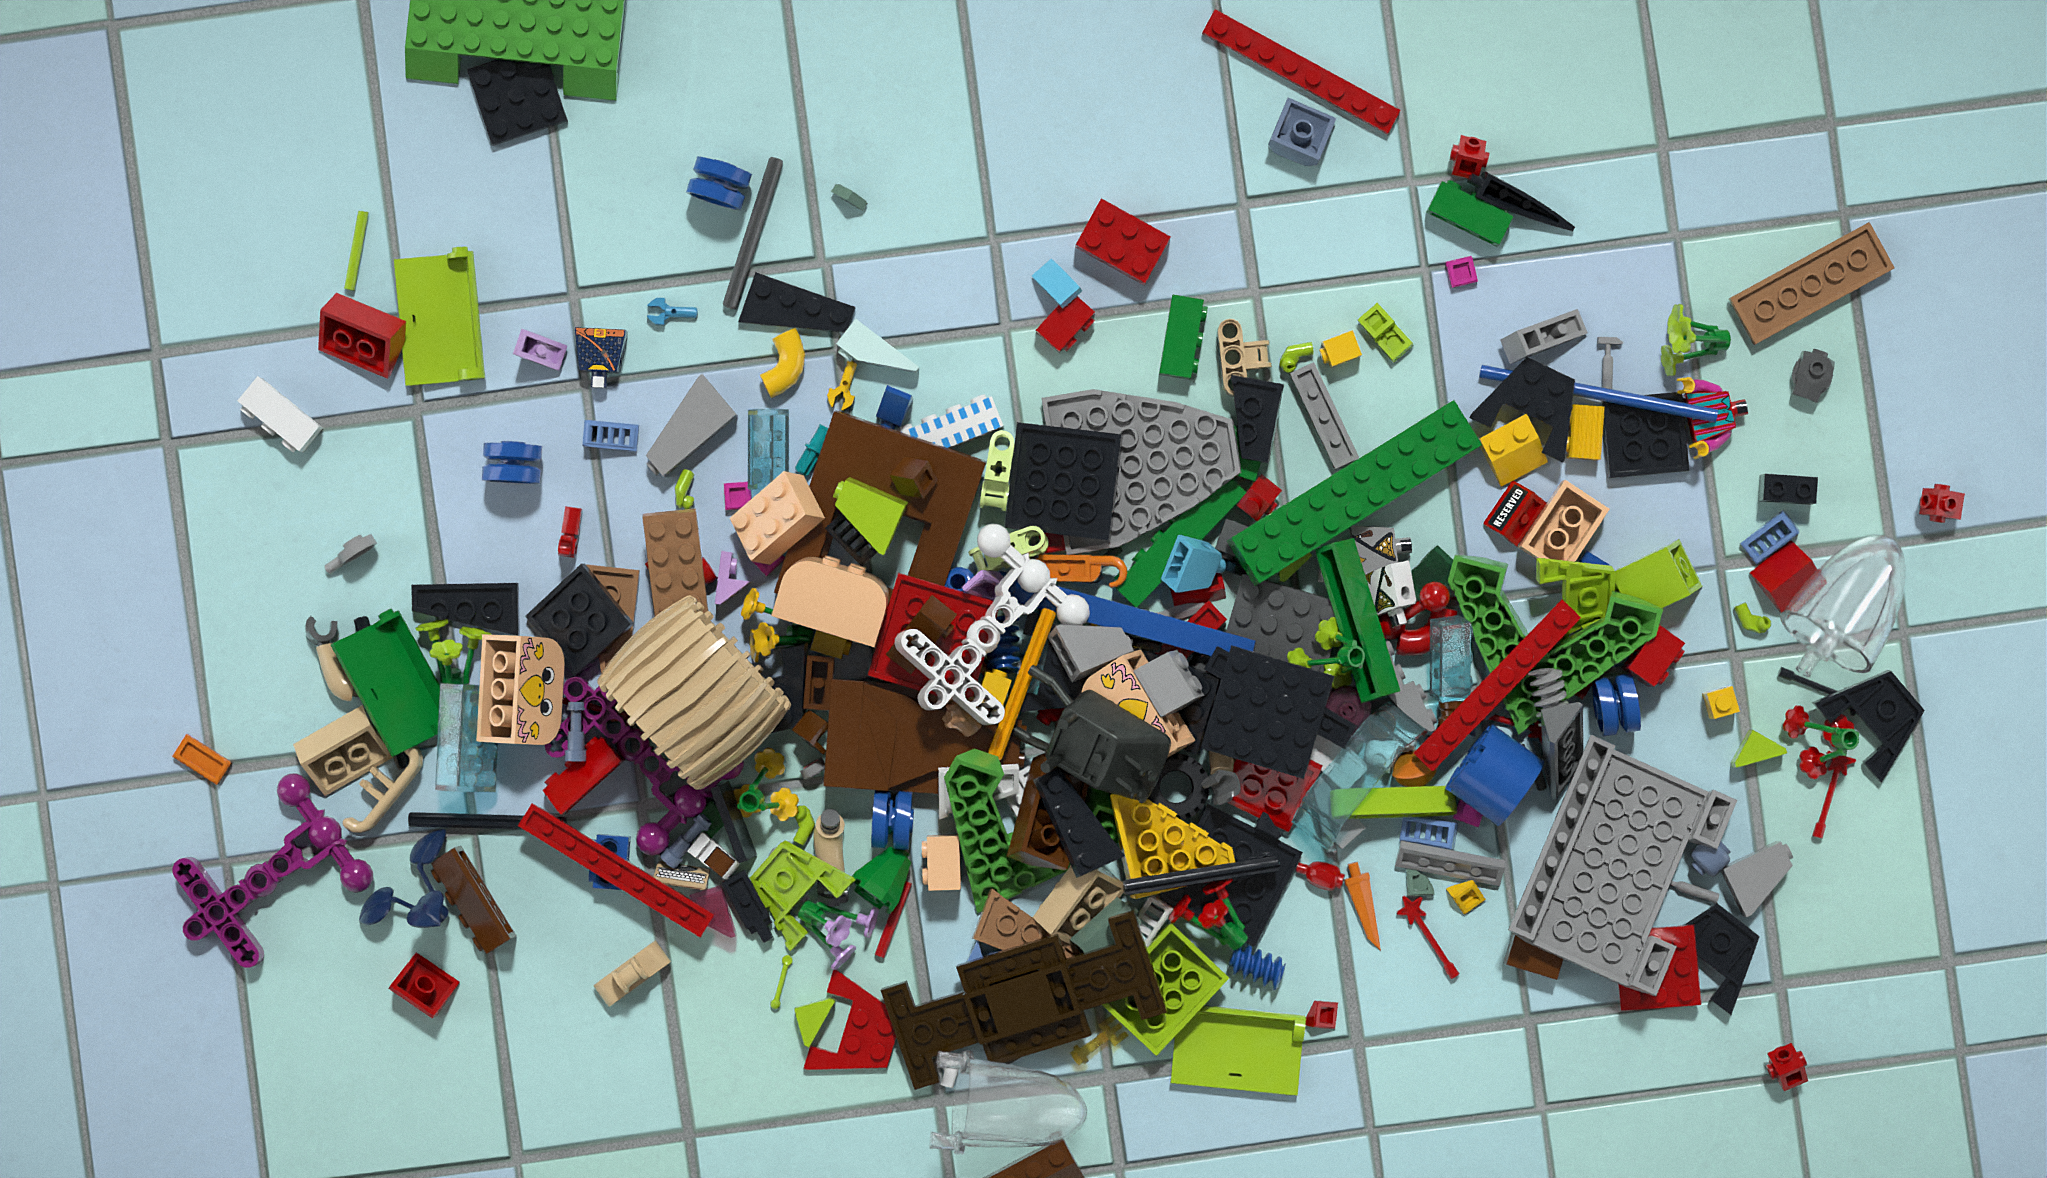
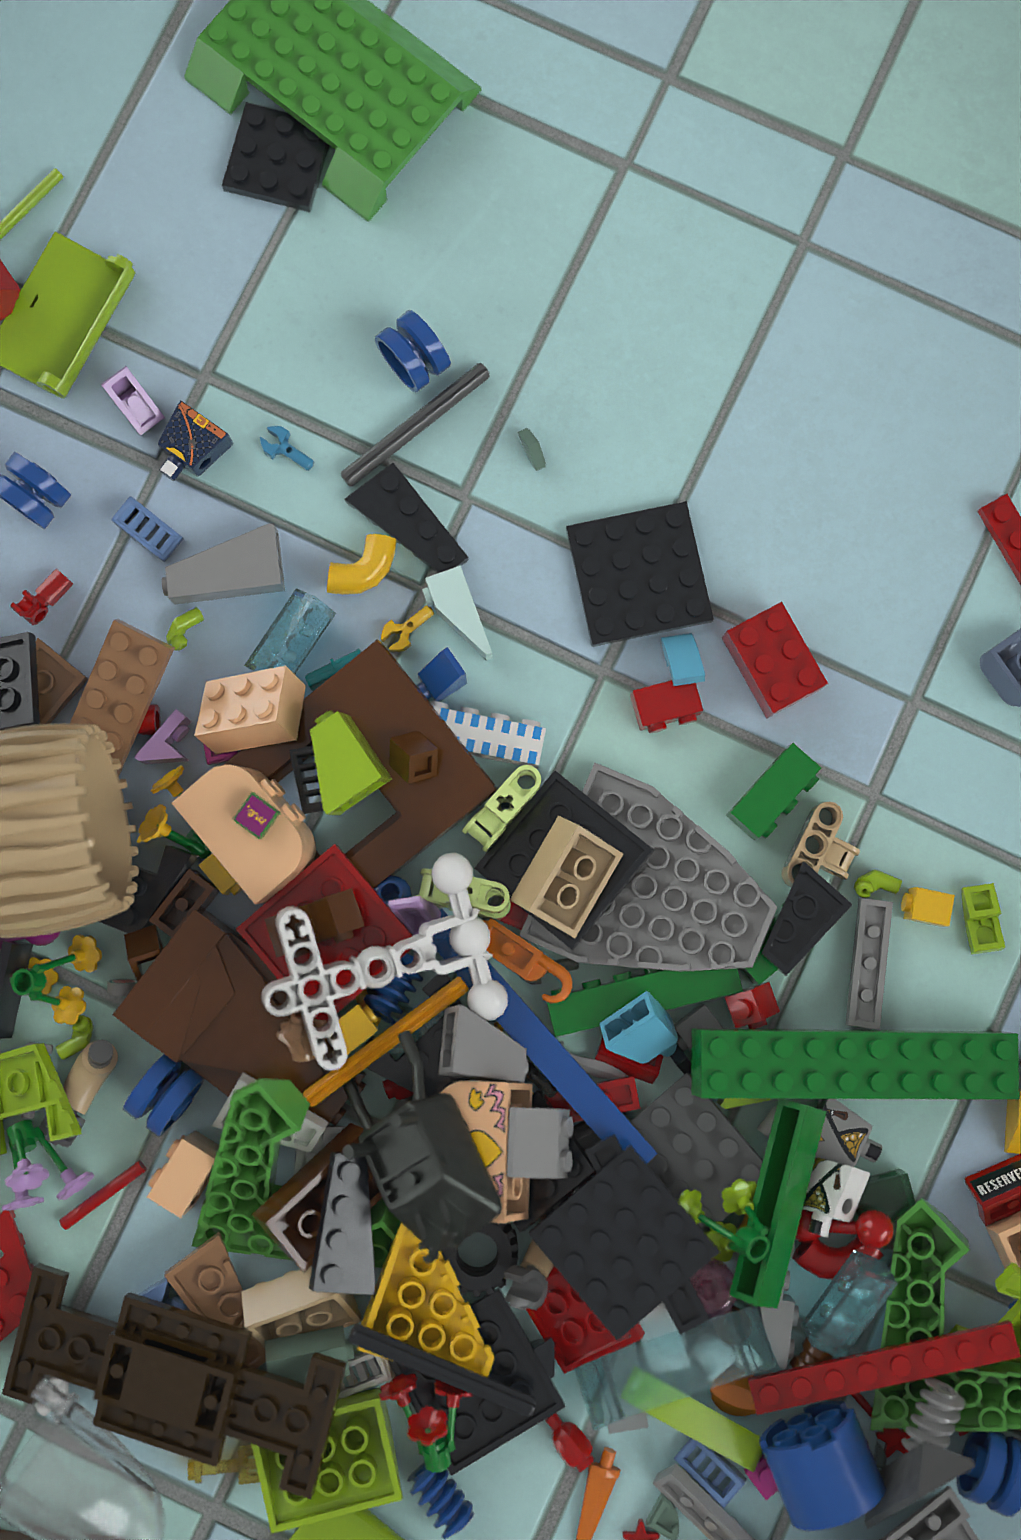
camera: 30 degrees right, 5 degrees down
dark pink tile [724,482,752,510] -> none
green cone [850,847,911,915] -> none
none -> magenta tile [232,792,281,839]
none -> tan slope [510,816,623,938]
none -> black plate [566,501,714,647]

